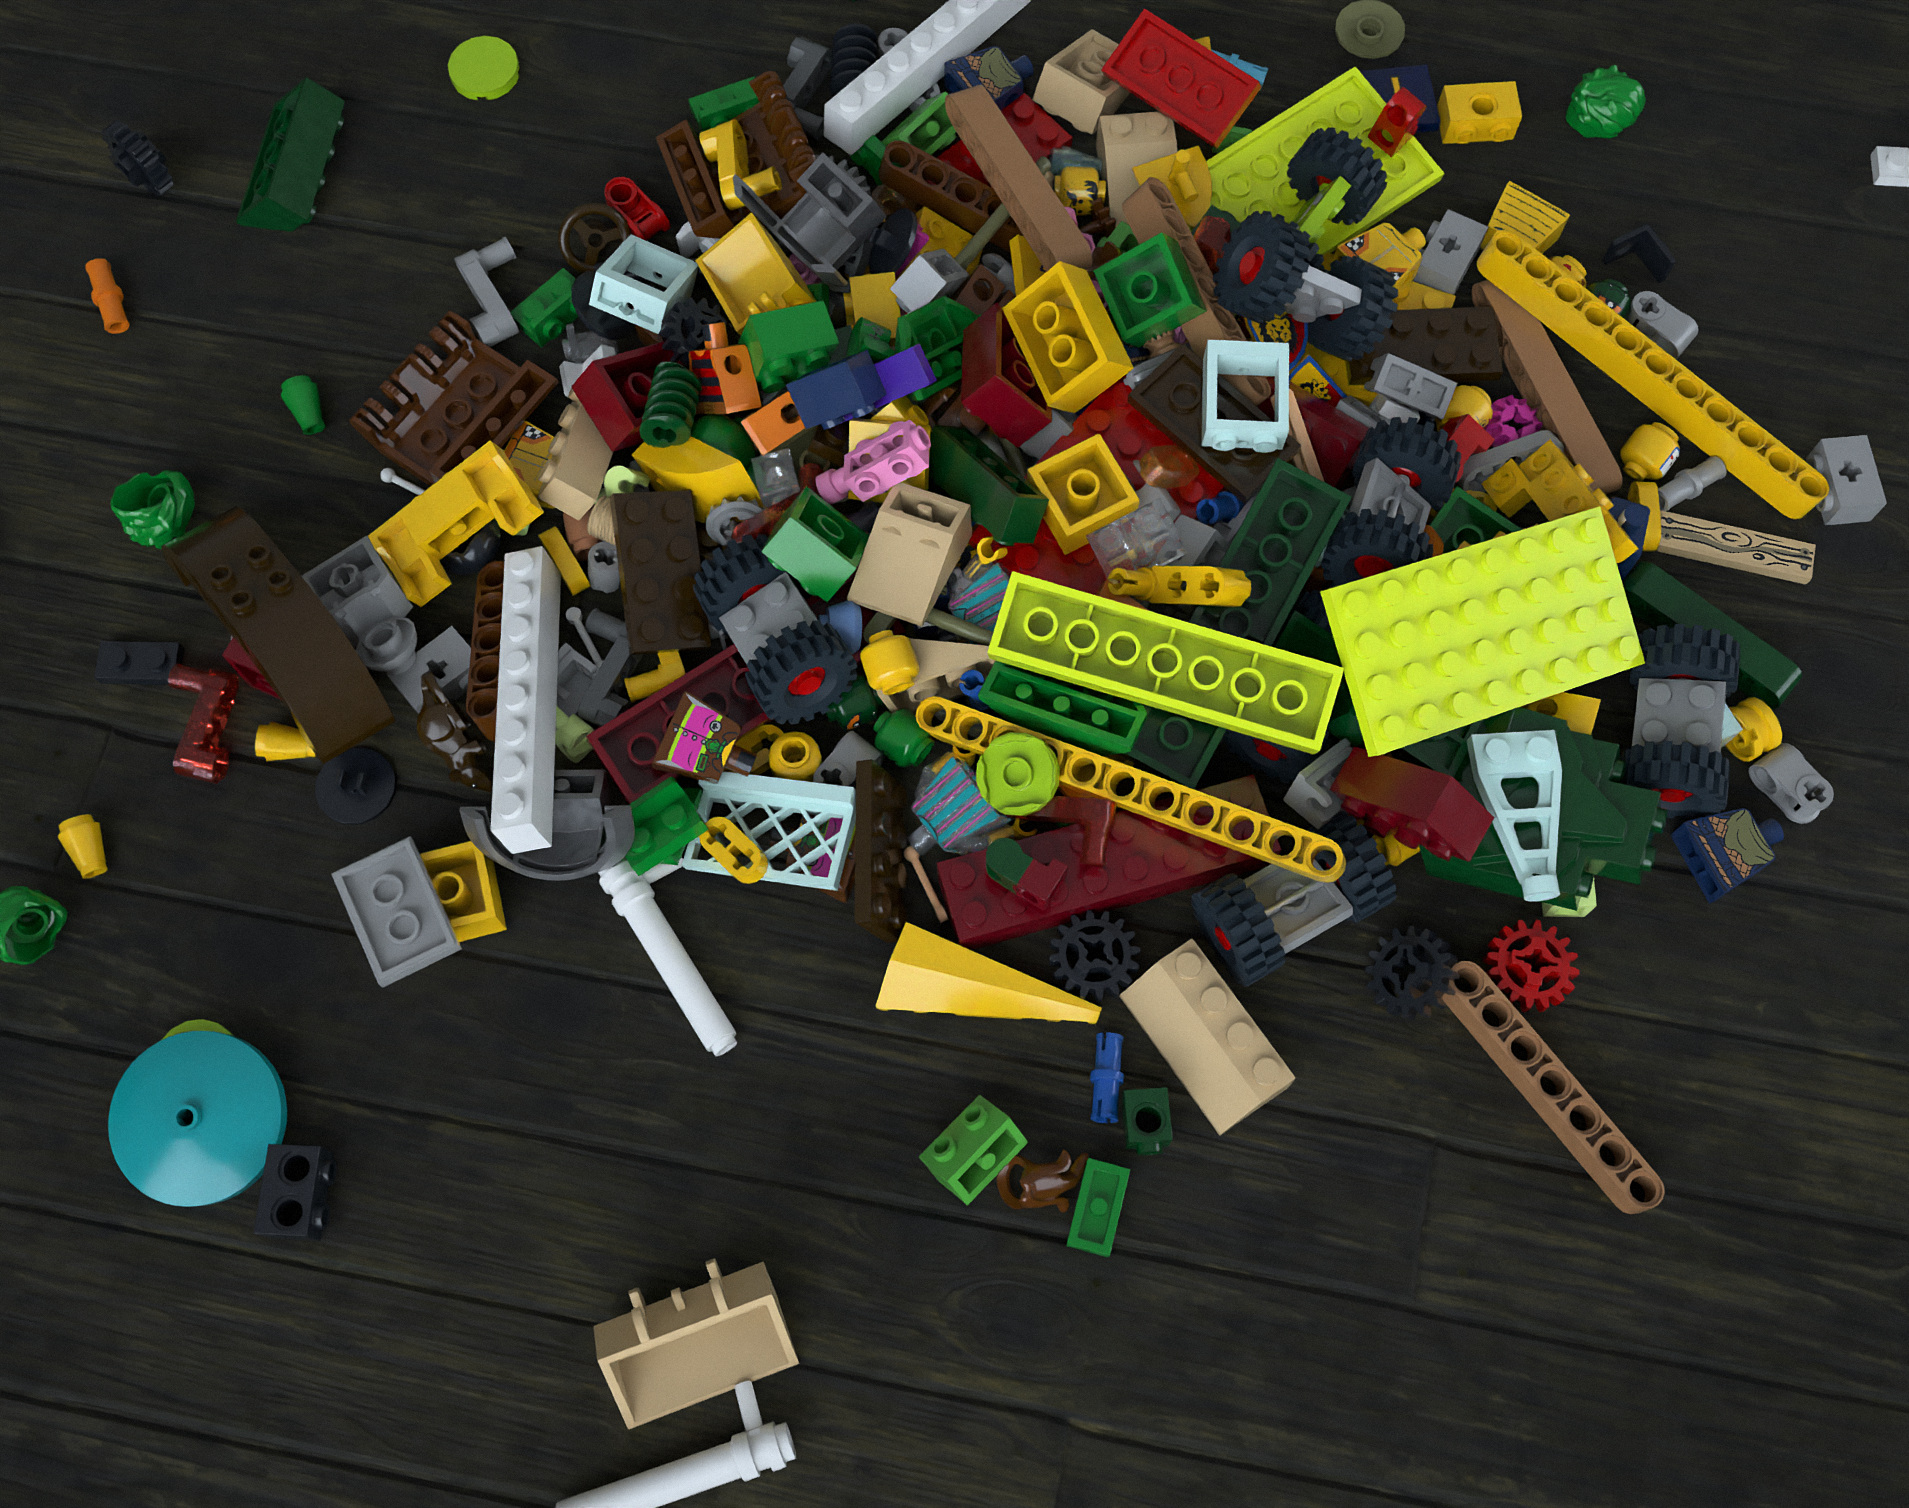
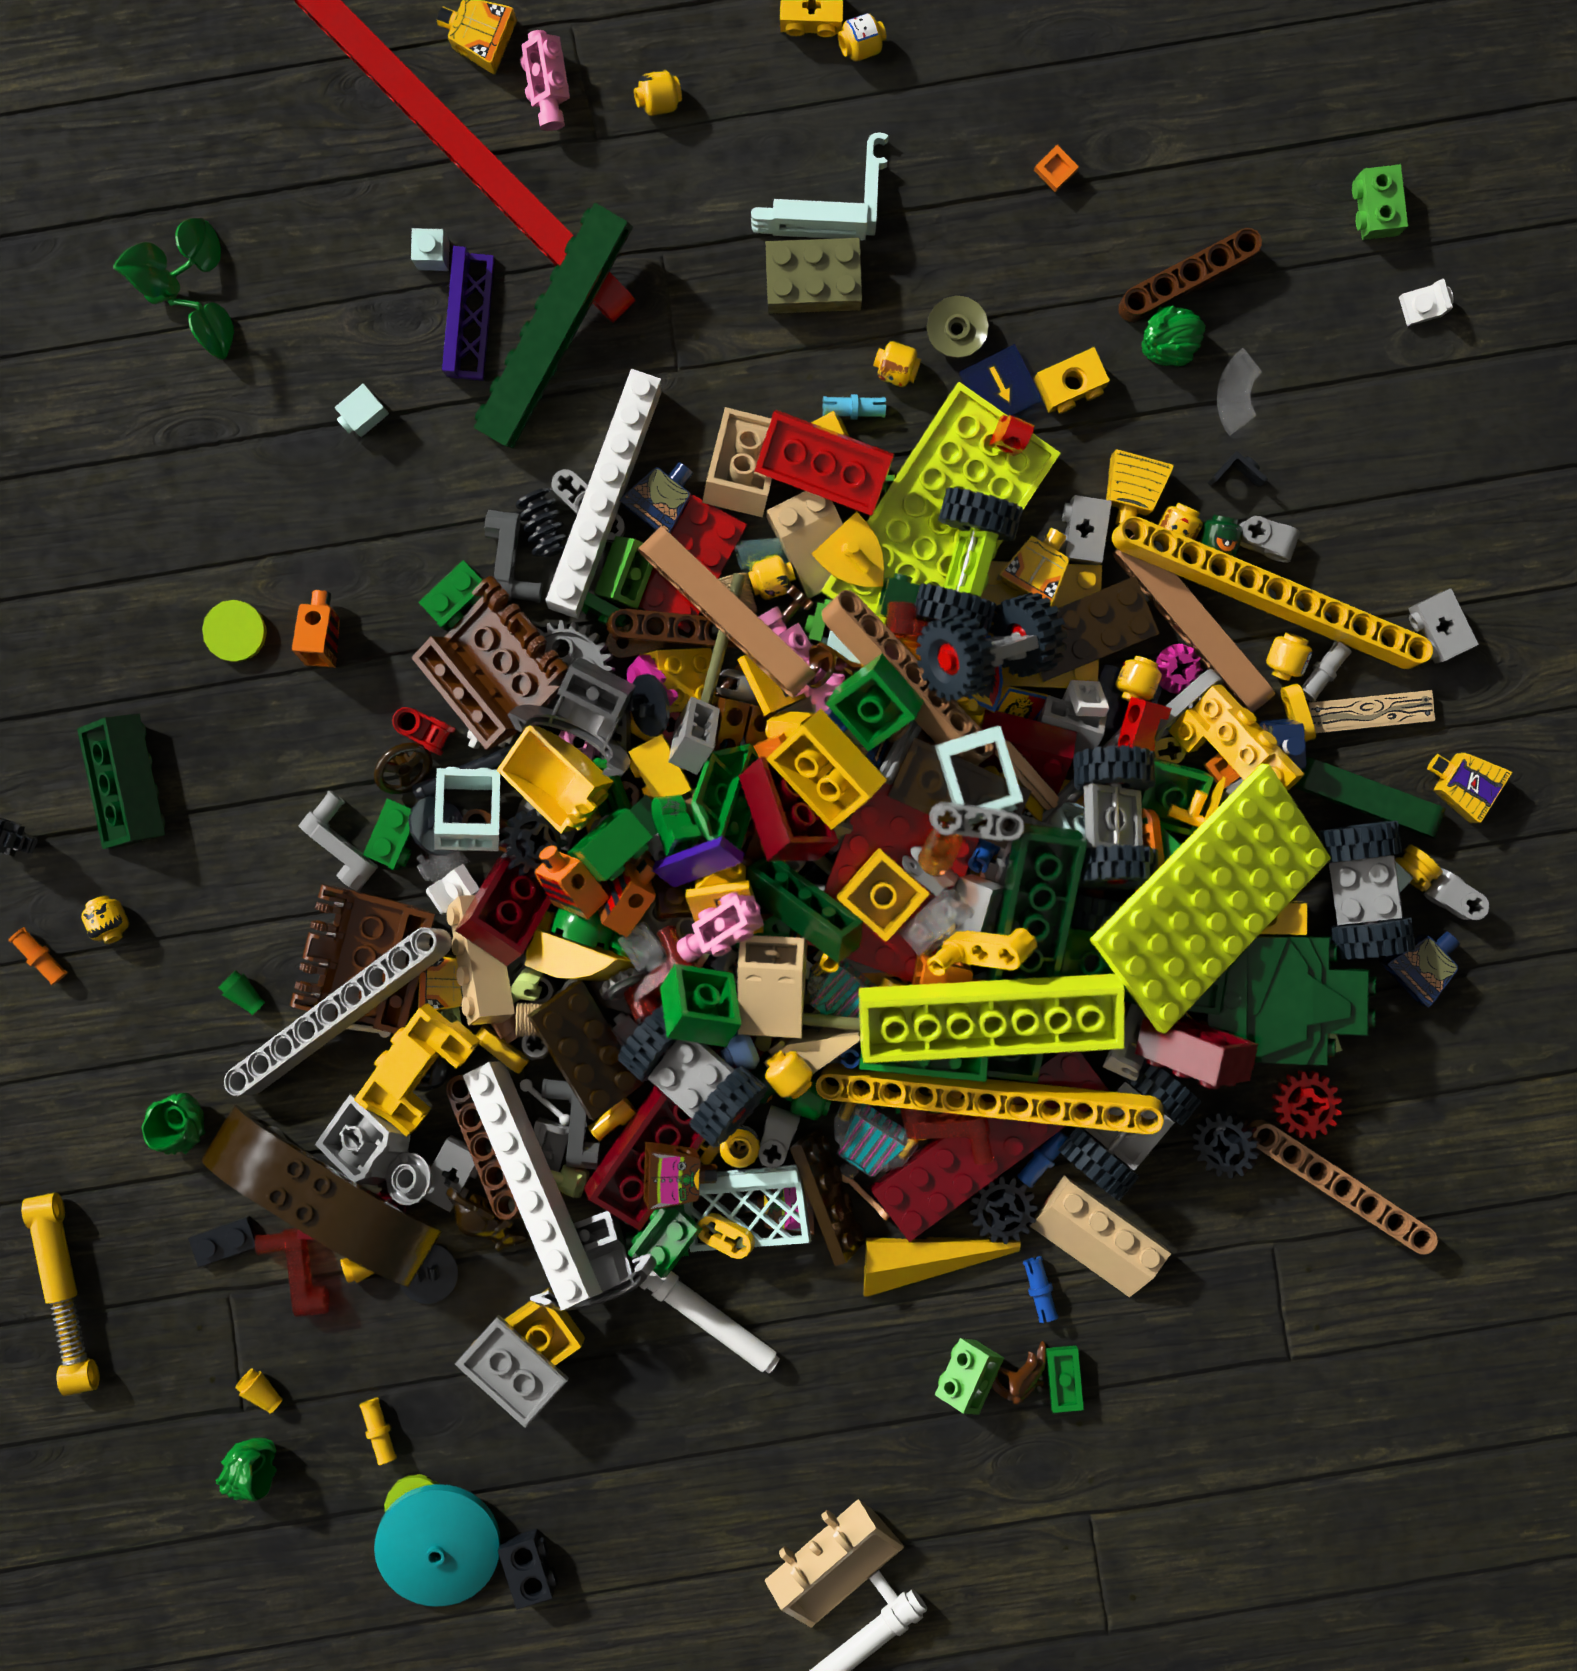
camera: 25 degrees left, 20 degrees up
dark green piece [639,361,702,448] -> none
yellow beam [699,119,782,211] -> none
dark blue brick [786,349,887,430] -> none
lime tile [976,732,1060,816] -> none
leg [985,838,1068,911] -> none
dark green brick [1121,1087,1173,1155] -> none
light grey hinge [1364,353,1457,420] -> none
light aqua plate [1467,730,1562,901] -> none
none -> yellow head [81,896,129,944]
none -> light grey beam [224,928,452,1096]
none -> orange torso [292,590,340,668]
none -> yellow pin [359,1398,397,1465]
none -> yellow head [873,341,921,387]
none -> light grey beam [930,802,1024,841]
none -> blue pin [1017,1131,1068,1188]
none -> reddish brown beam [1118,228,1262,322]
none -> clear tile [1217,348,1262,436]
none -> bright green brick [1352,164,1408,240]
none -> torso [1427,753,1512,823]

